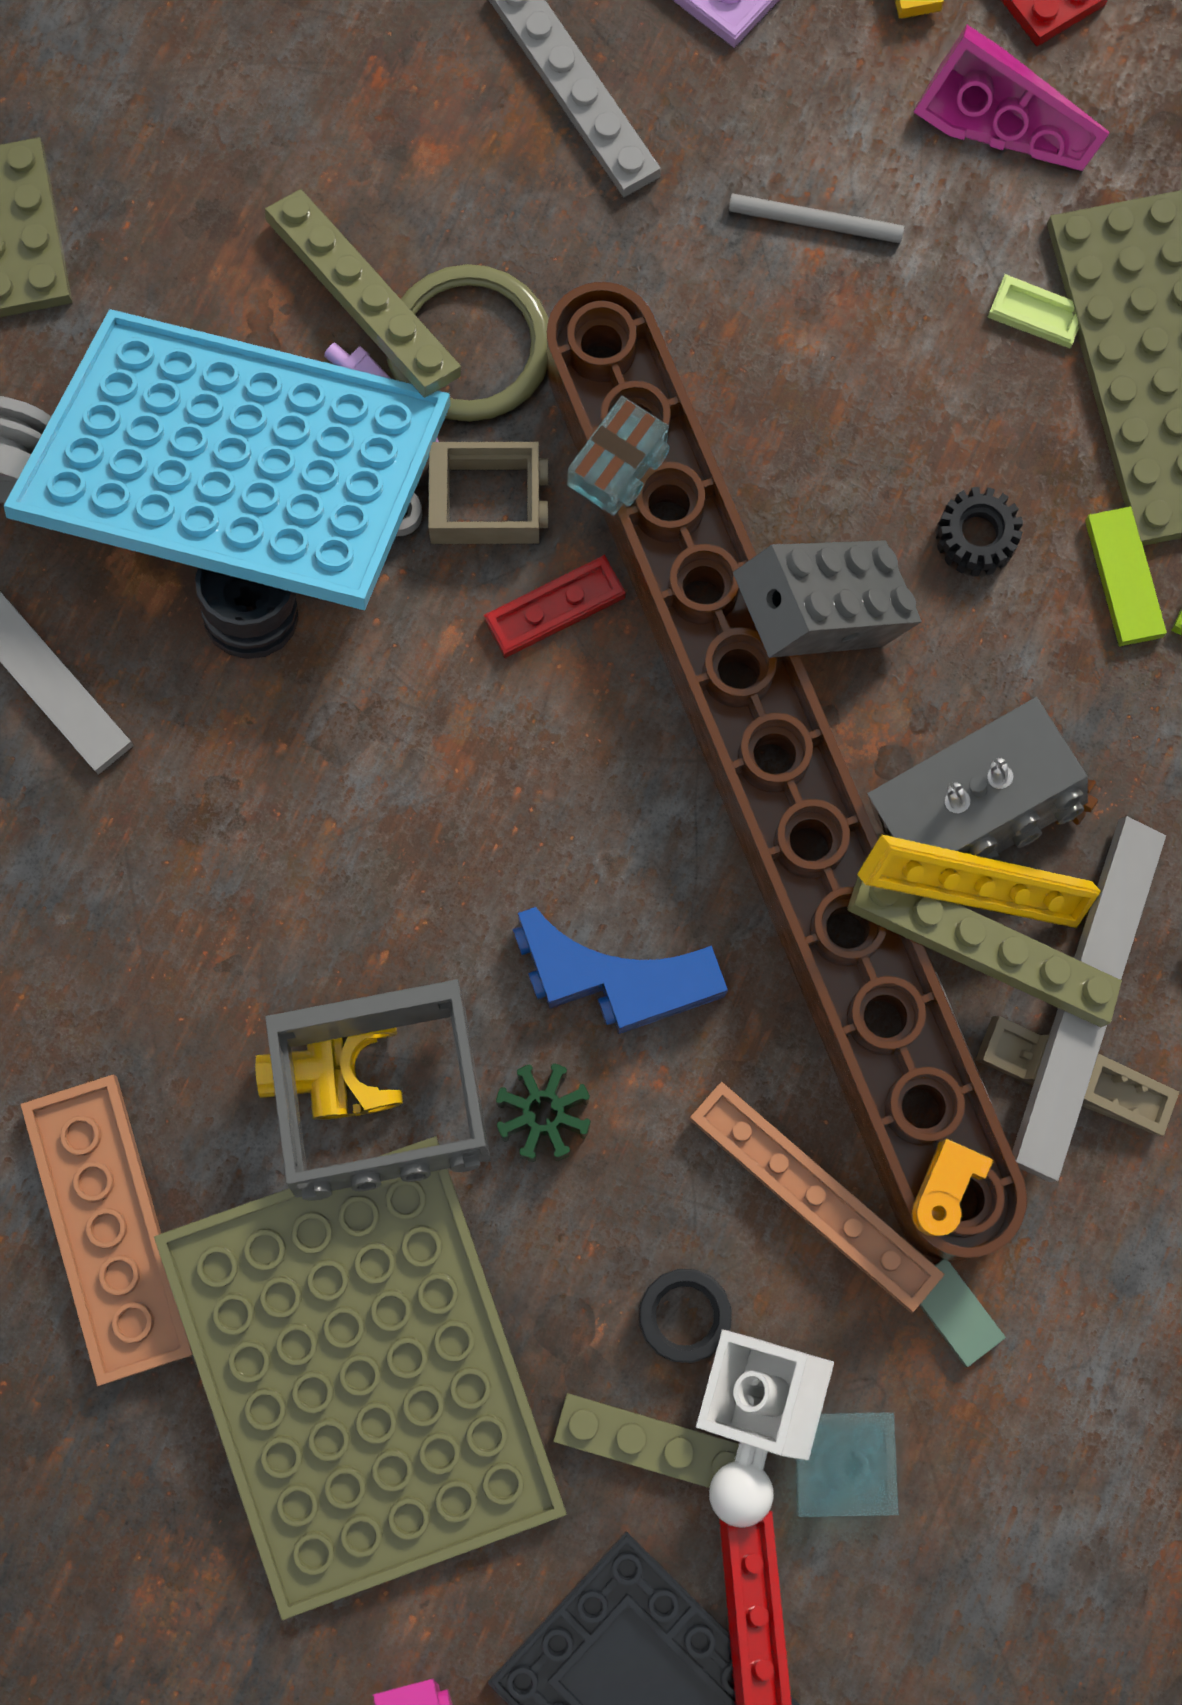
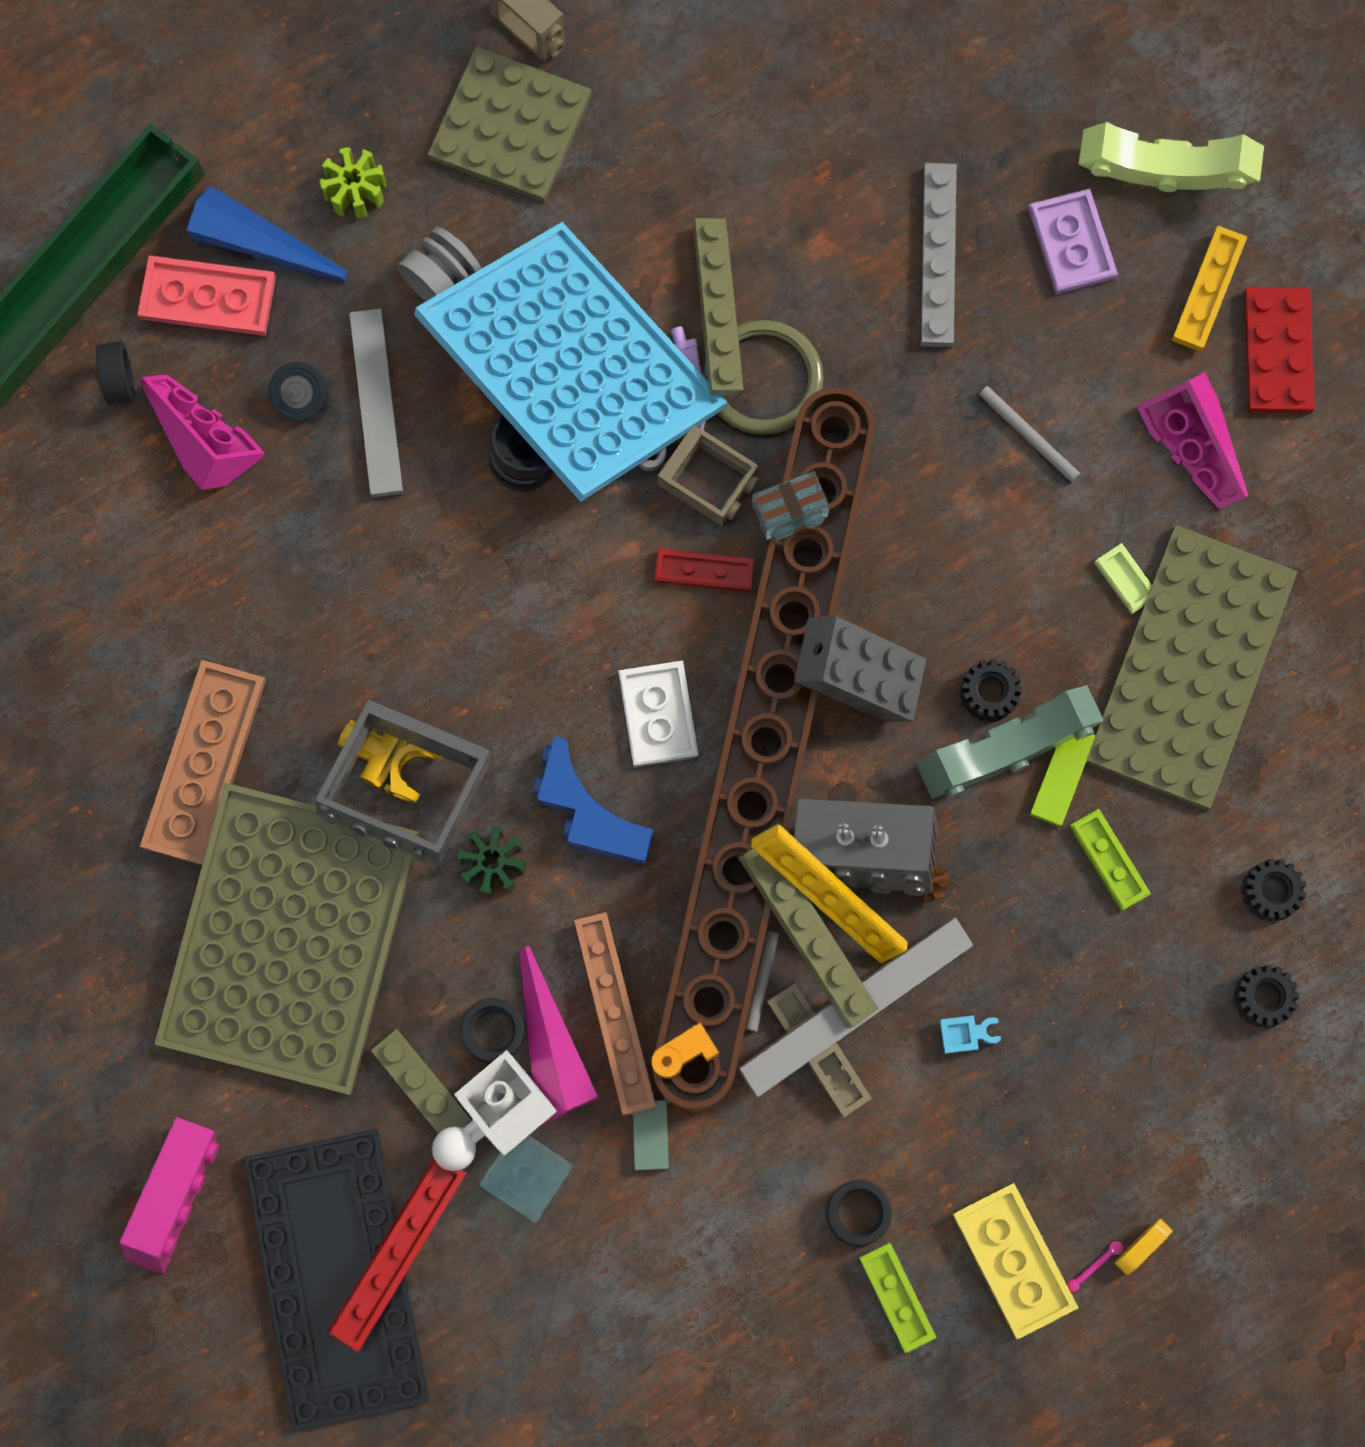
camera: 35 degrees right, 0 degrees up
none -> dark pink wedge [519,946,598,1127]
none -> white tile [618,660,699,768]
none -> sand green brick [916,685,1104,799]

